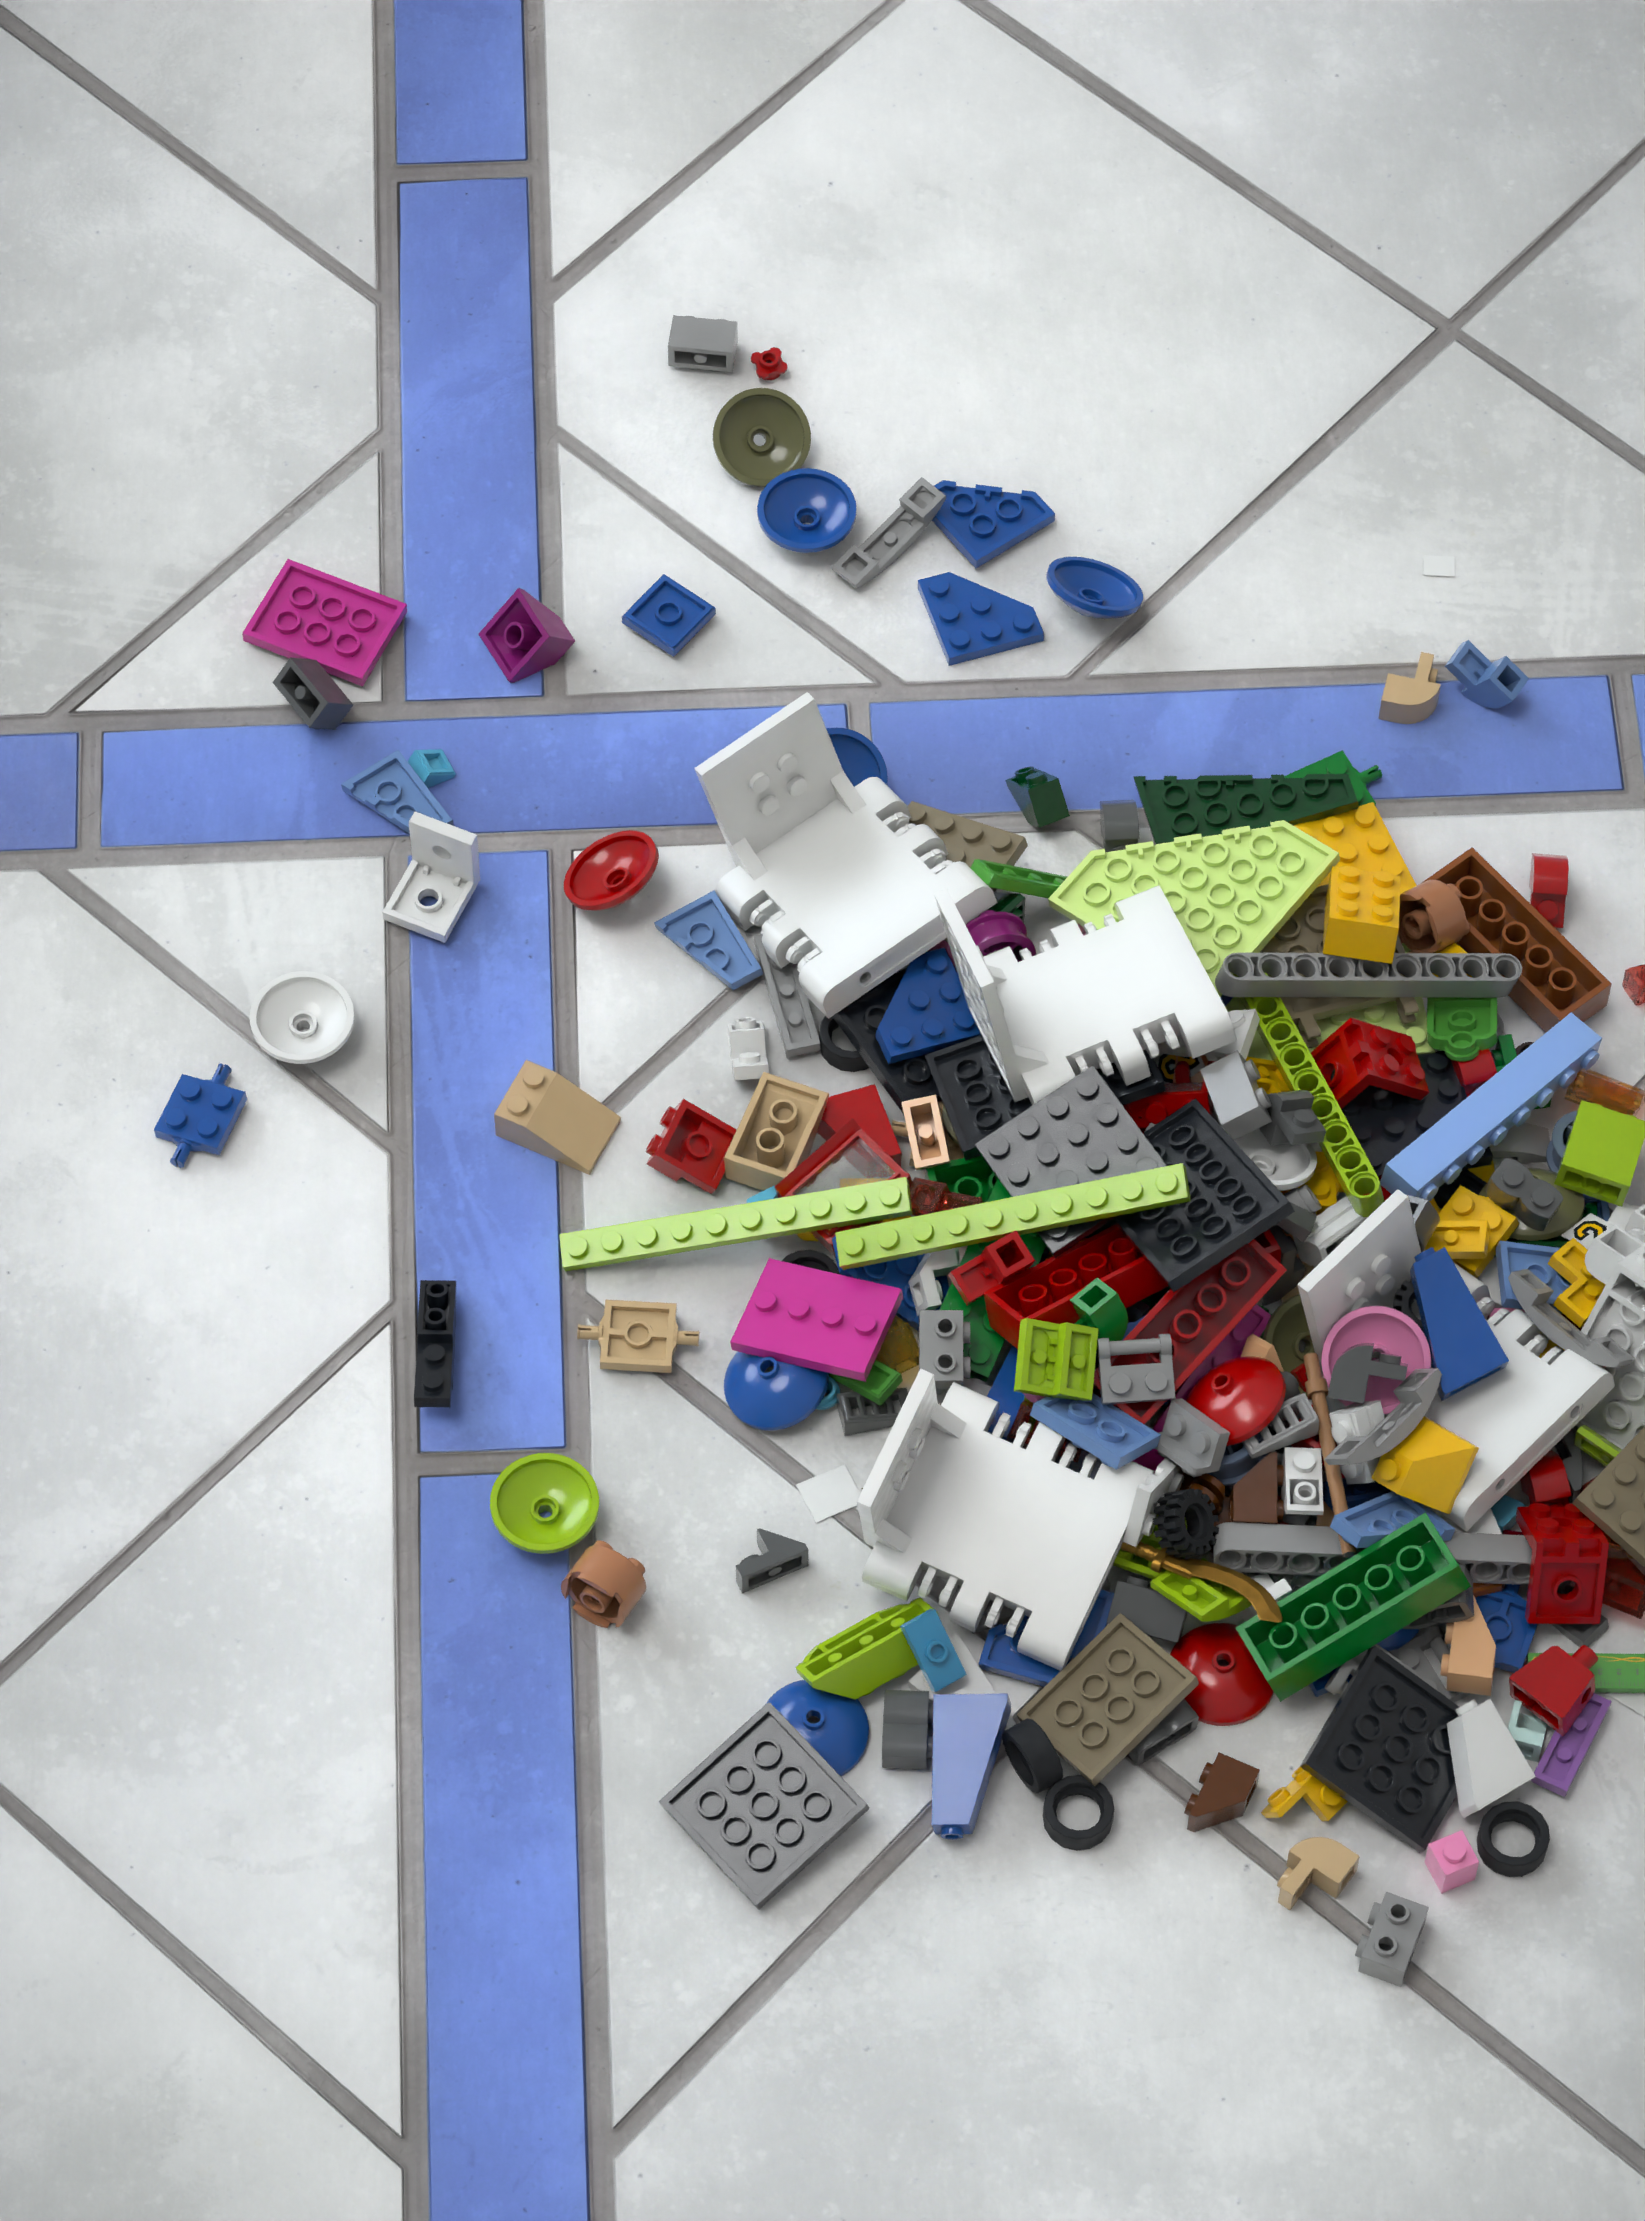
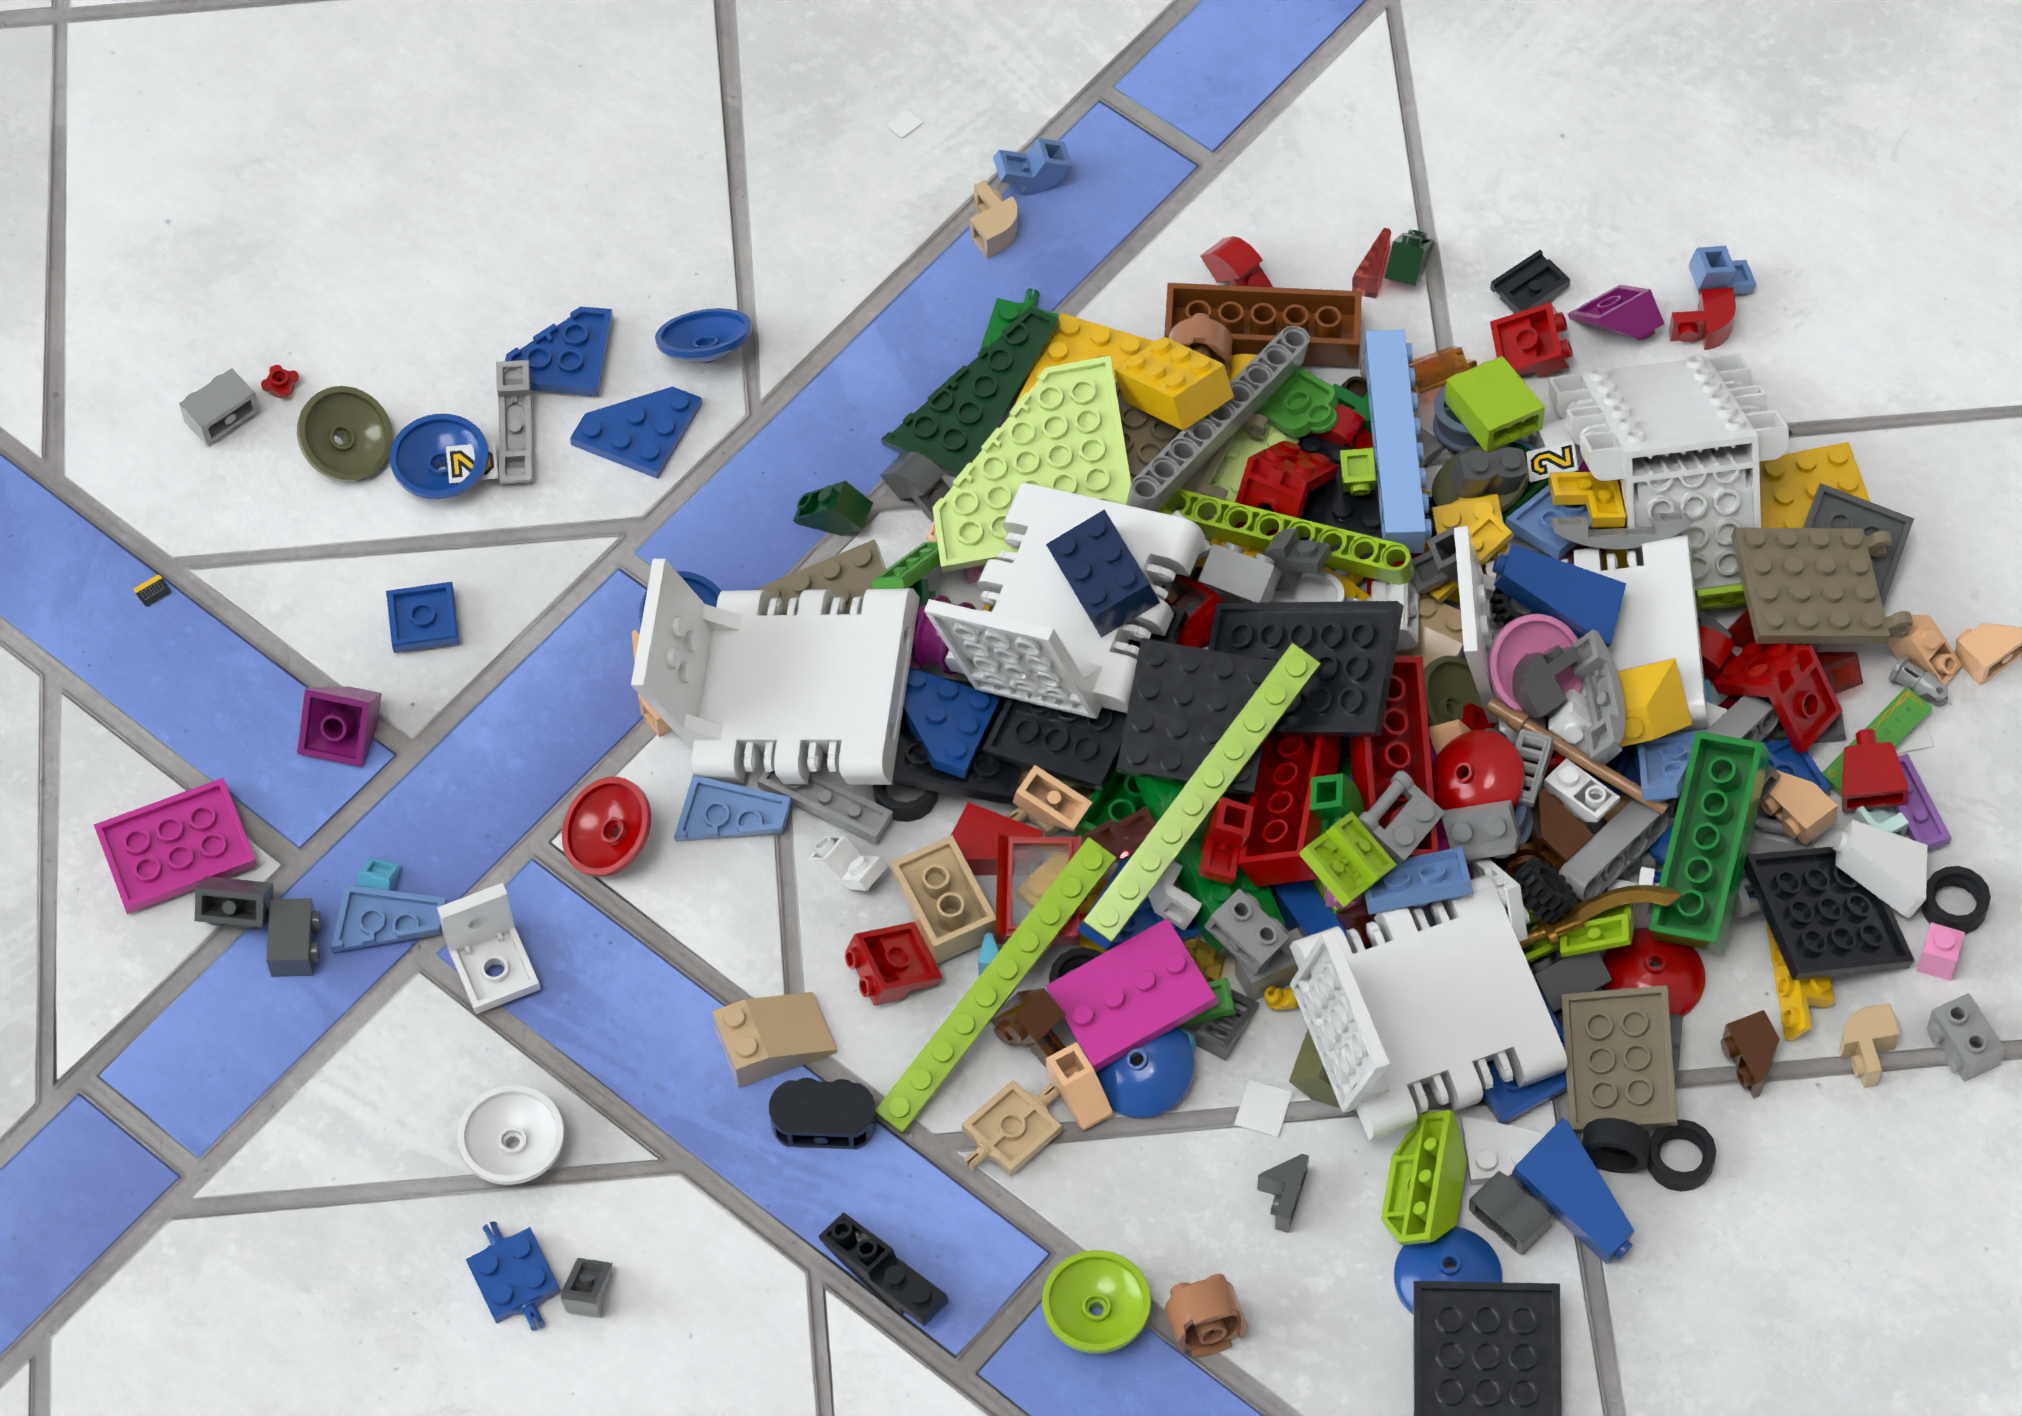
camera: 45 degrees left, 0 degrees up
dark azure plate [900,1609,967,1692] -> none
none -> black sticker [133,575,171,607]
none -> dark grey brick [266,898,322,977]
none -> sticker [446,442,498,484]
none -> dark grey slope [561,1258,613,1318]
none -> black brick [769,1078,876,1150]
none -> reddish brown brick [991,988,1066,1068]
none -> dark blue brick [1046,509,1160,638]
none -> light nougat slope [1046,1042,1113,1132]
none -> lime bracket [1340,448,1377,496]

